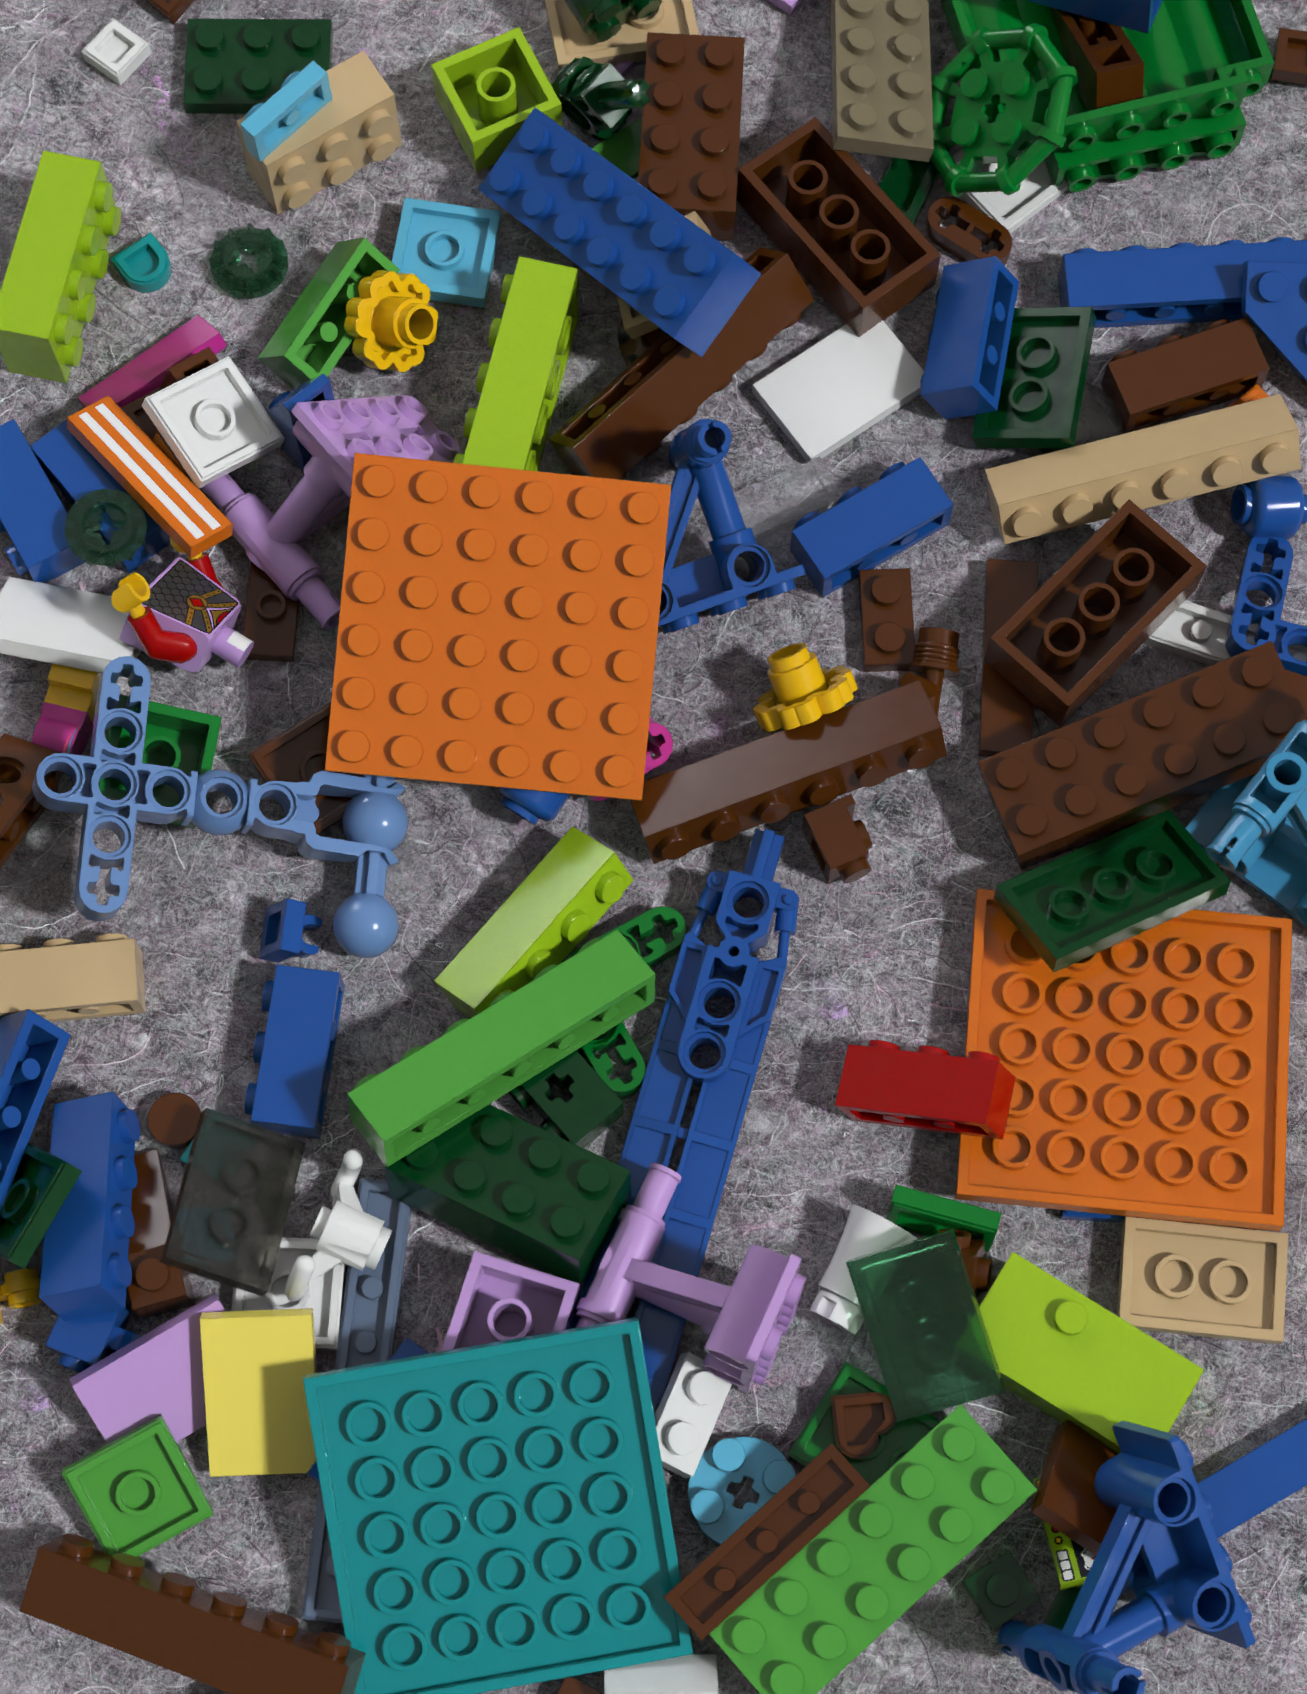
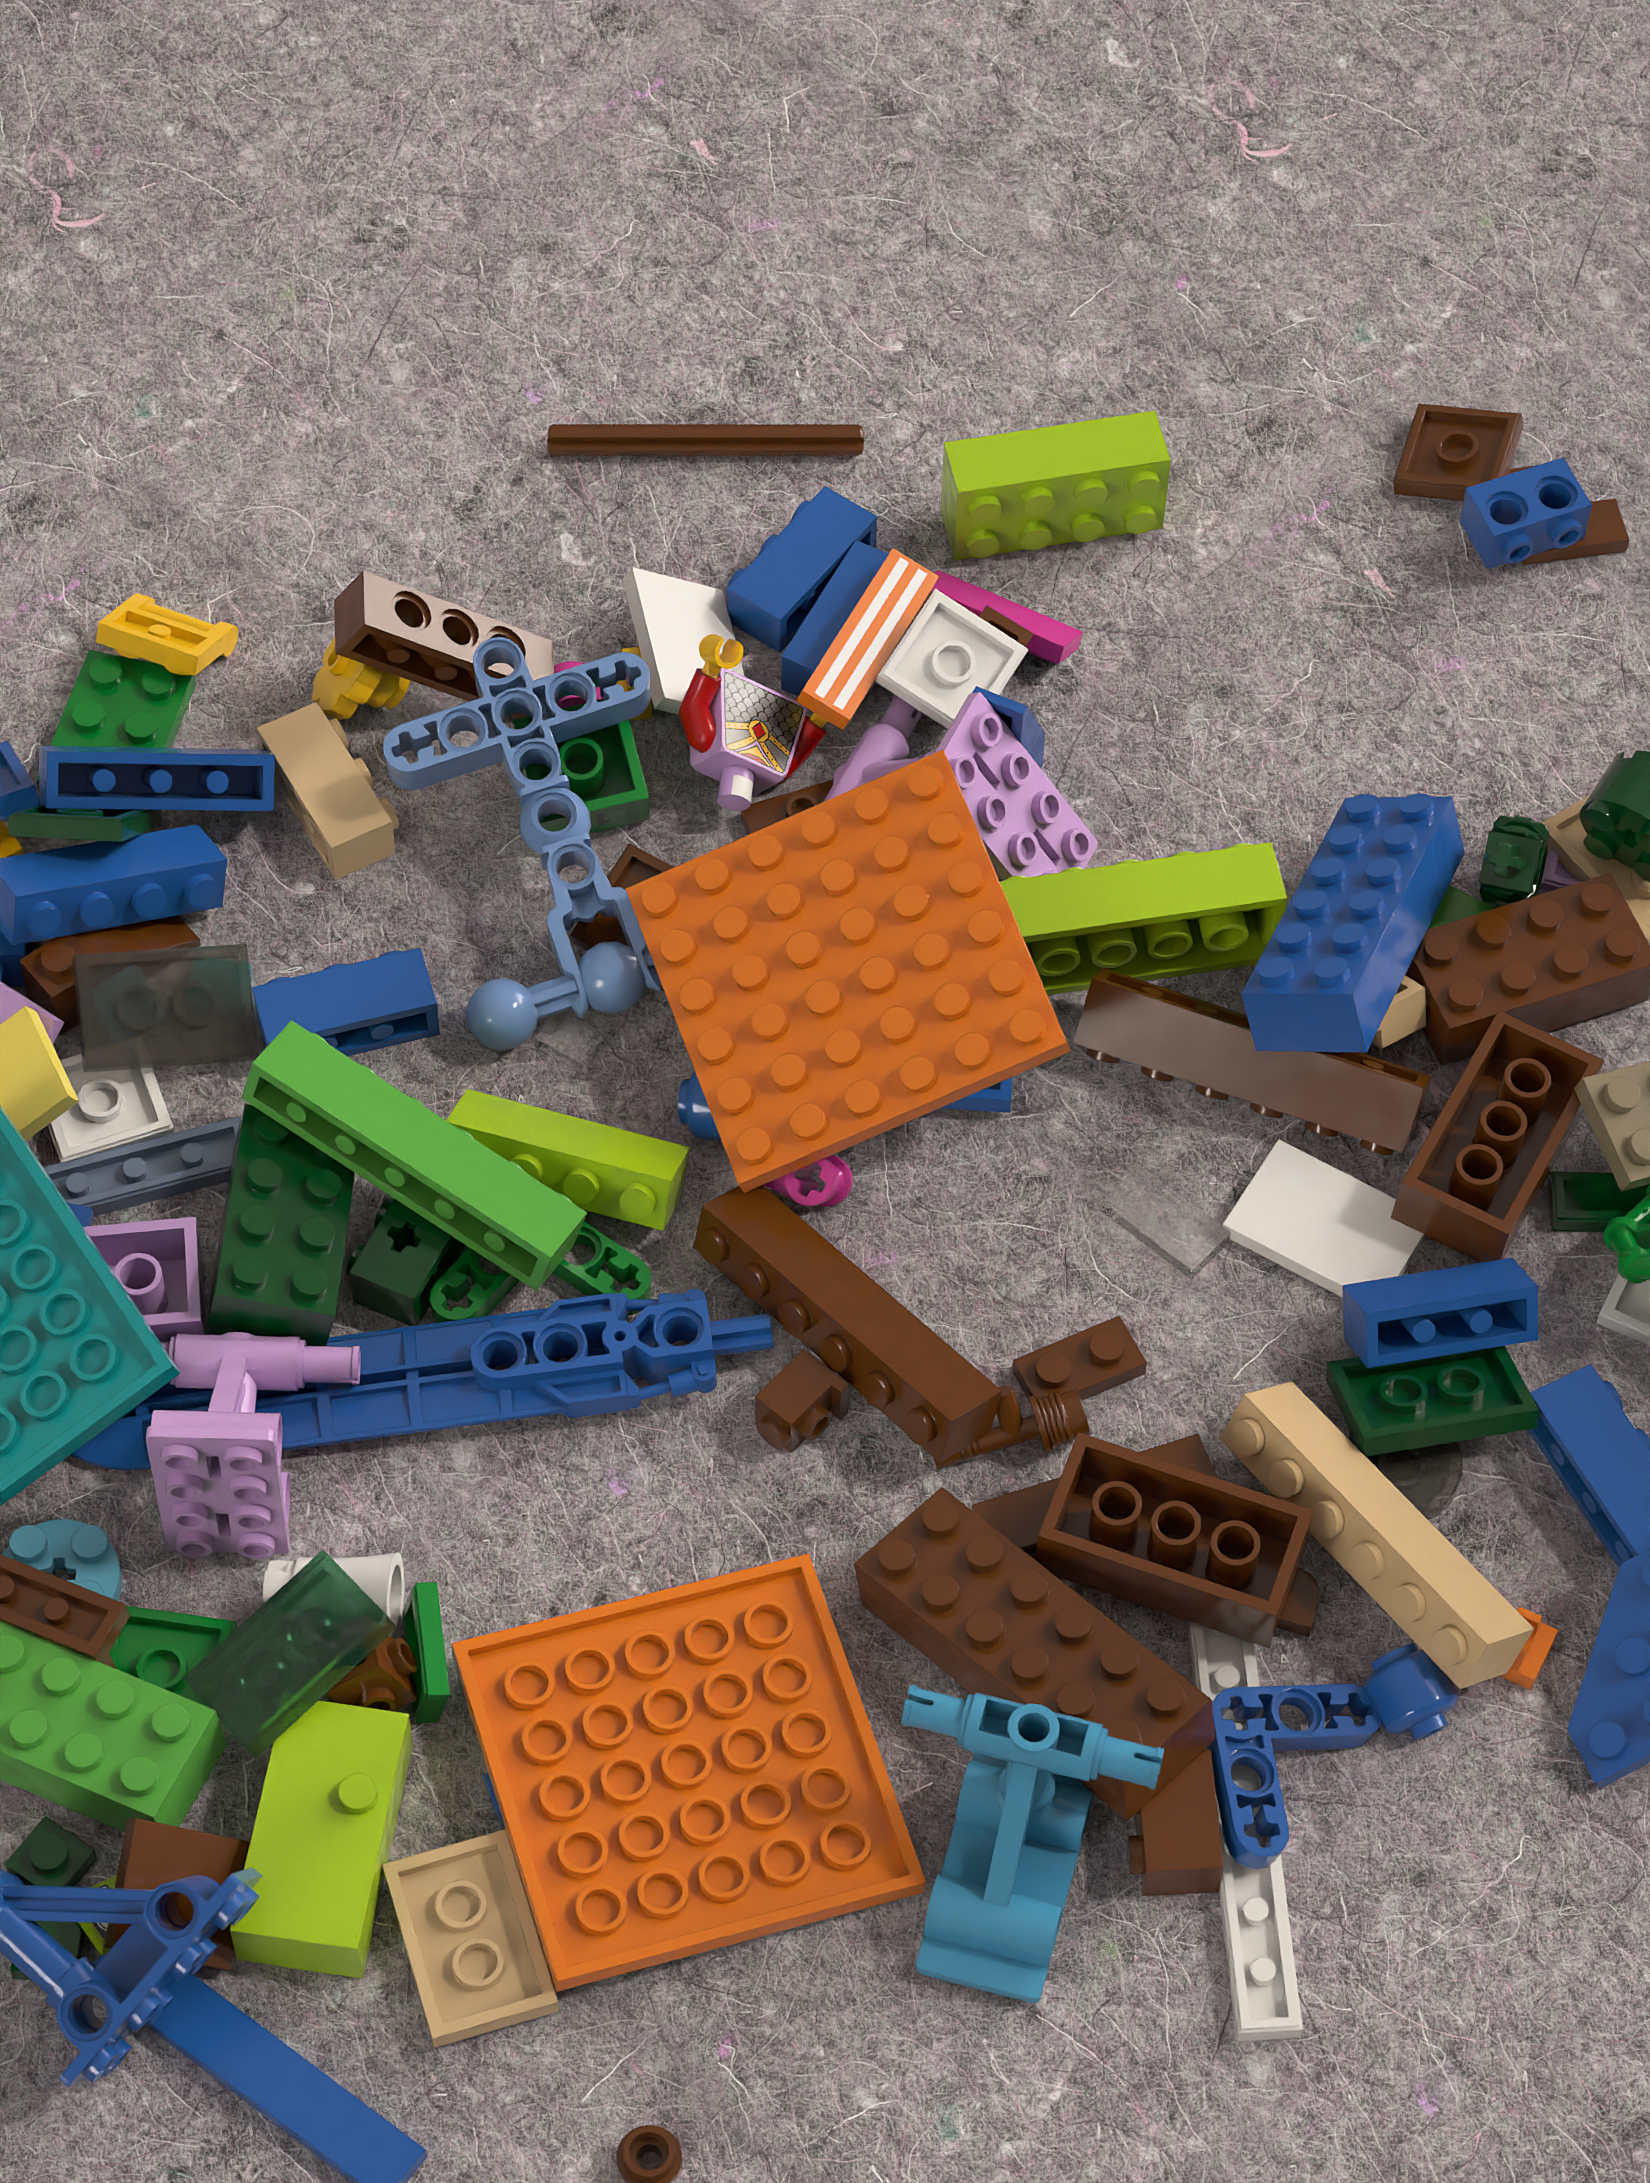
camera: 65 degrees right, 15 degrees down
clear green gear [65,489,149,569] -> none
white tile [81,18,152,86] -> none
teal tile [110,232,172,293] -> none
reddish brown tile [148,1093,204,1149] -> none
dark green plate [183,19,333,114] -> none
clear green gear [209,223,289,299] -> none
tan brick [236,50,402,215] -> none
medium azure plate [240,60,332,162] -> none
bright green brick [258,237,400,390] -> none
blue tile [259,898,322,963] -> none
white piece [285,1149,393,1301] -> none
yellow plant [344,270,438,372] -> none
medium azure plate [392,198,502,308] -> none
lime brick [431,27,563,172] -> none
white plate [654,1352,732,1478] -> none
blue plate [658,419,806,634] -> none
yellow plant [753,643,858,732] -> none
blue brick [790,457,954,598] -> none
reddish brown tile [830,1392,897,1460] -> none
red brick [835,1040,1016,1140] -> none
reddish brown beam [926,197,1012,266] -> none
dark green plate [994,809,1231,973] -> none
reddish brown brick [1101,317,1270,434] -> none

